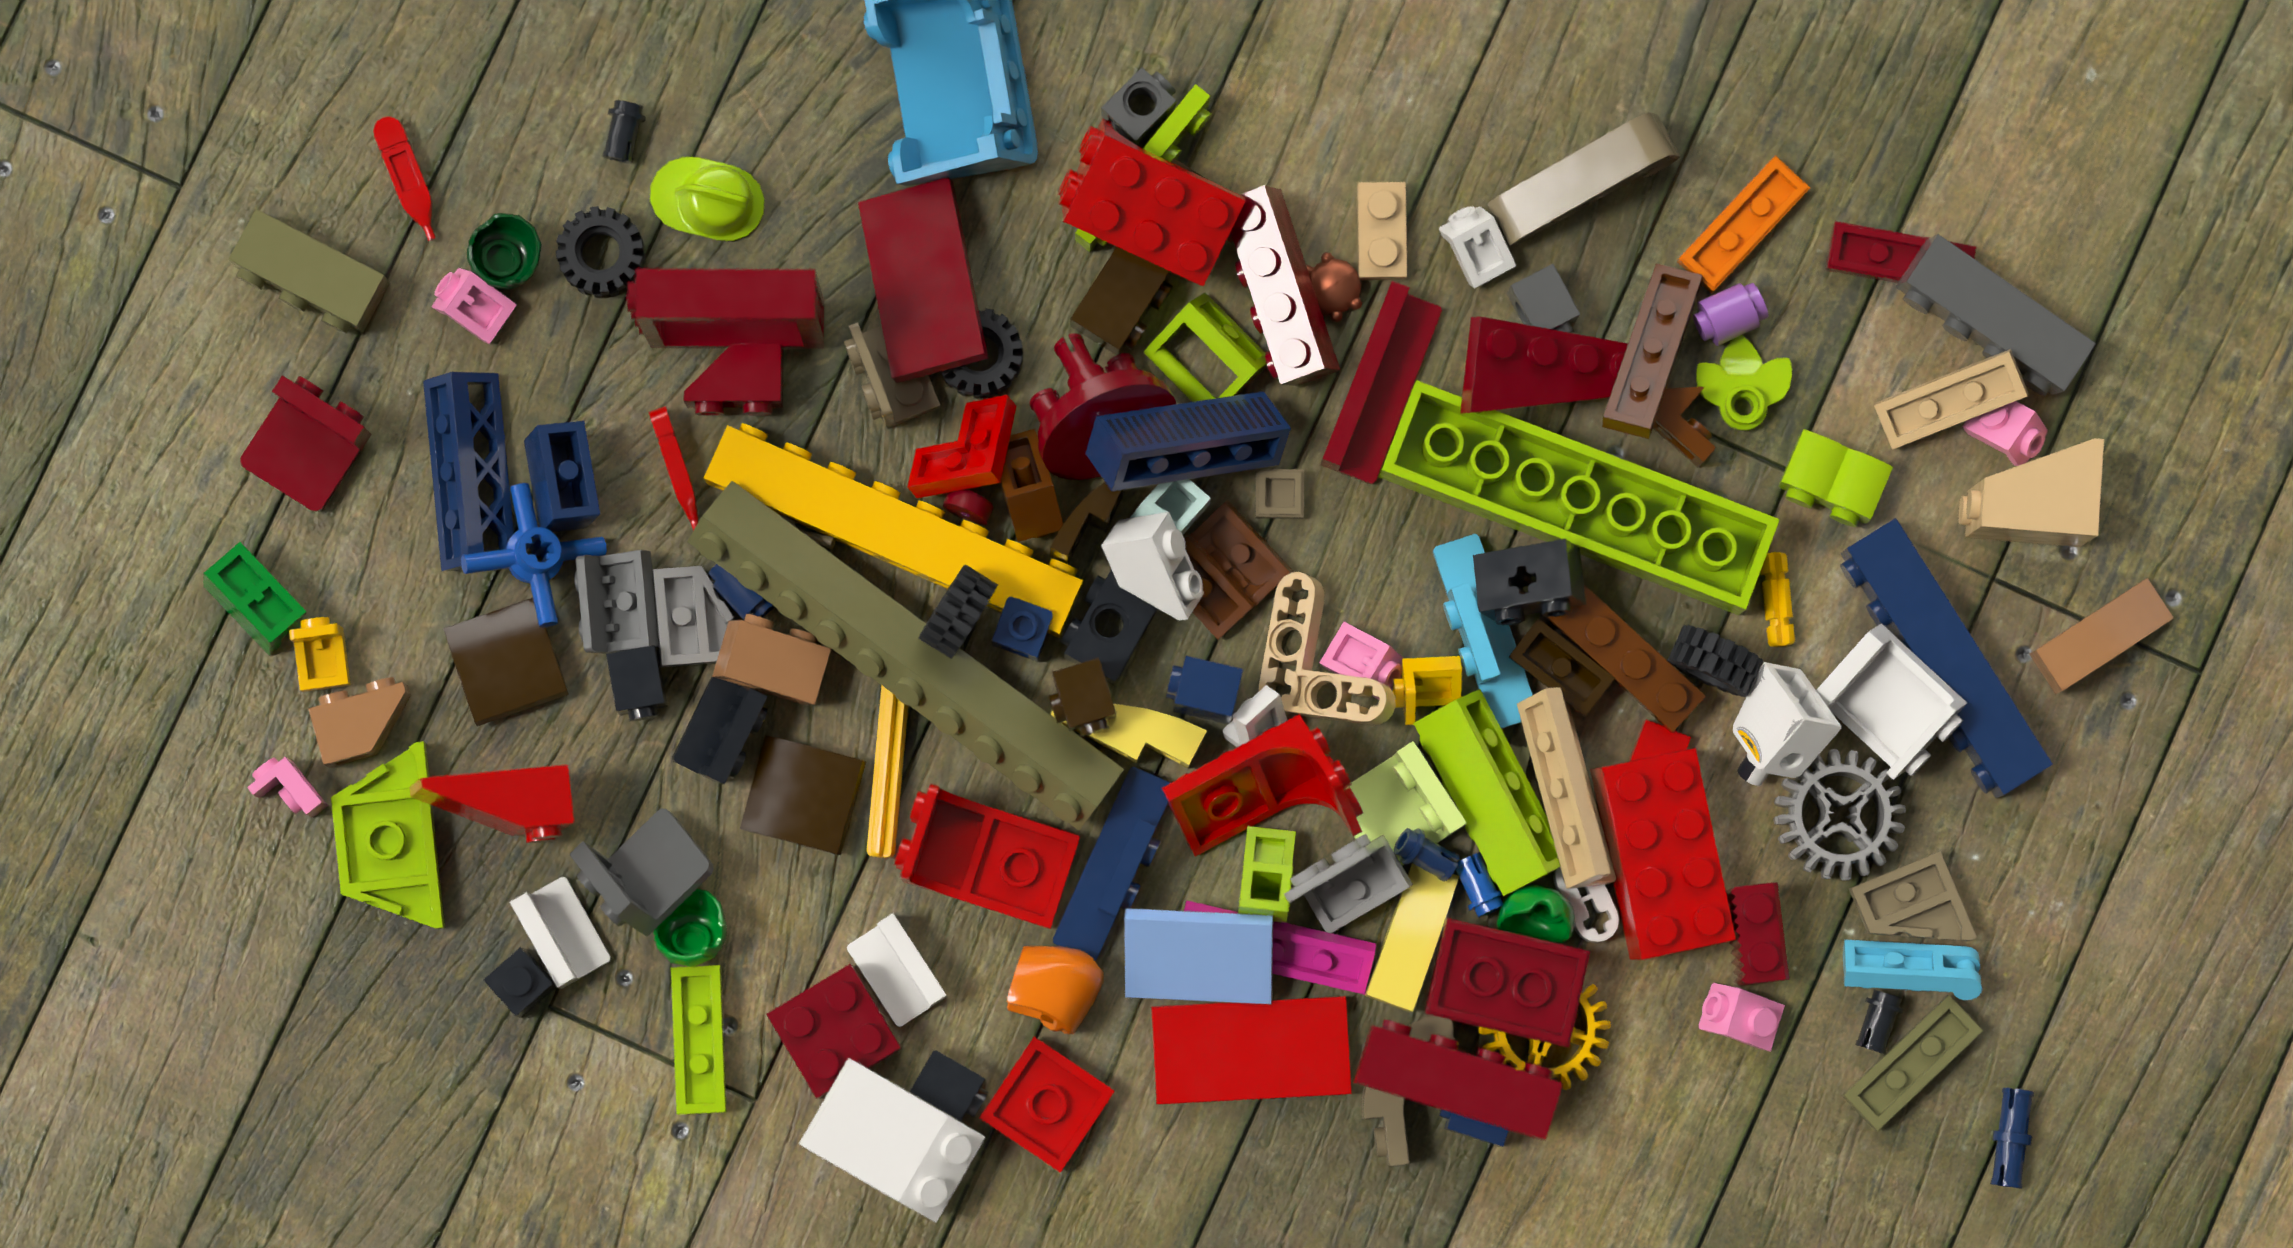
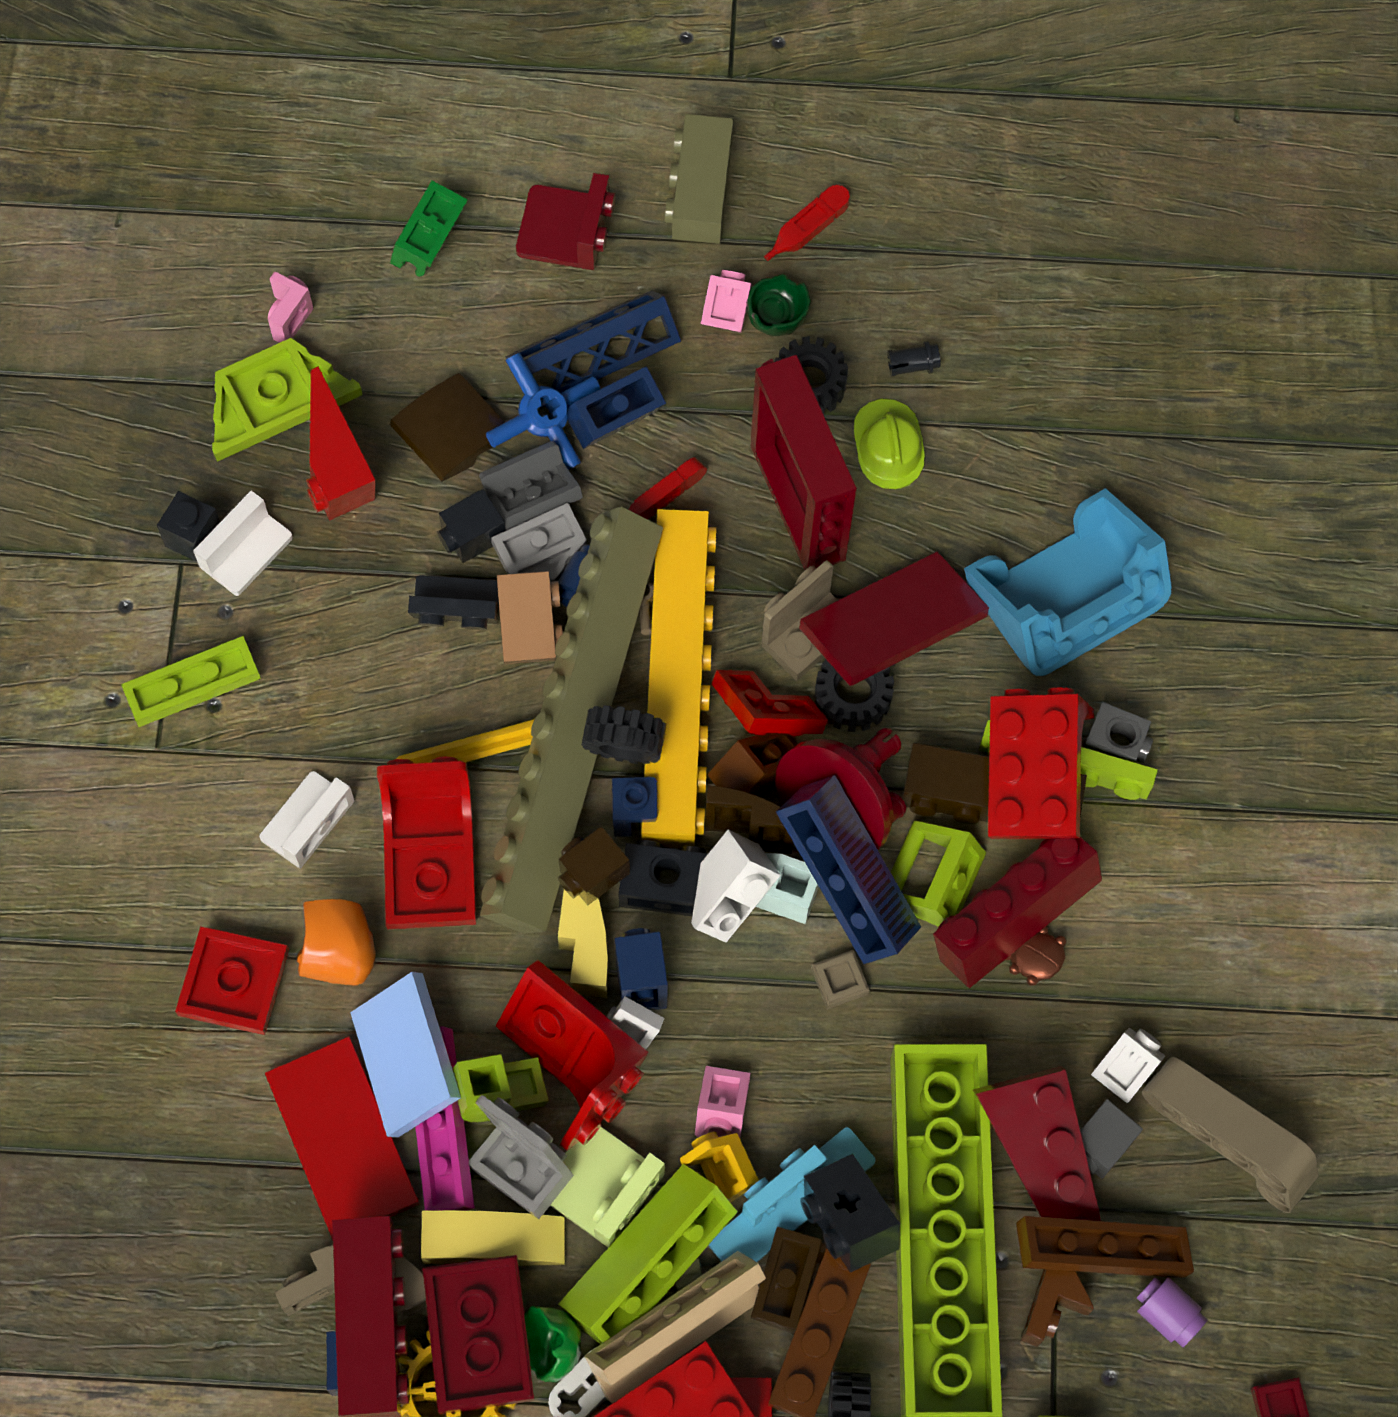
camera: 75 degrees right, 15 degrees down
yellow bracket [289,617,351,692] -> none
medium nougat slope [308,677,411,768] -> none
dark grey bracket [569,809,714,937] -> none
green hair [653,888,727,967] -> none
dark red slope [684,343,783,416] -> none
dark brown slope [740,735,866,856] -> none
dark red brick [766,963,902,1099] -> none
white slope [799,1058,985,1222] -> none
black brick [909,1049,989,1121] -> none
dark red tile [943,489,994,525] -> none
dark blue bracket [1053,767,1170,961] -> none
reddish brown slope [1184,501,1293,640] -> none
tan beam [1259,572,1395,725] -> none
dark red panel [1320,281,1442,485] -> none
tan plate [1357,182,1407,280] -> none
dark blue pin [1394,828,1459,882] -> none
blue pin [1455,852,1504,918] -> none
orange tile [1676,156,1810,294] -> none
lime plate [1696,335,1792,431] -> none

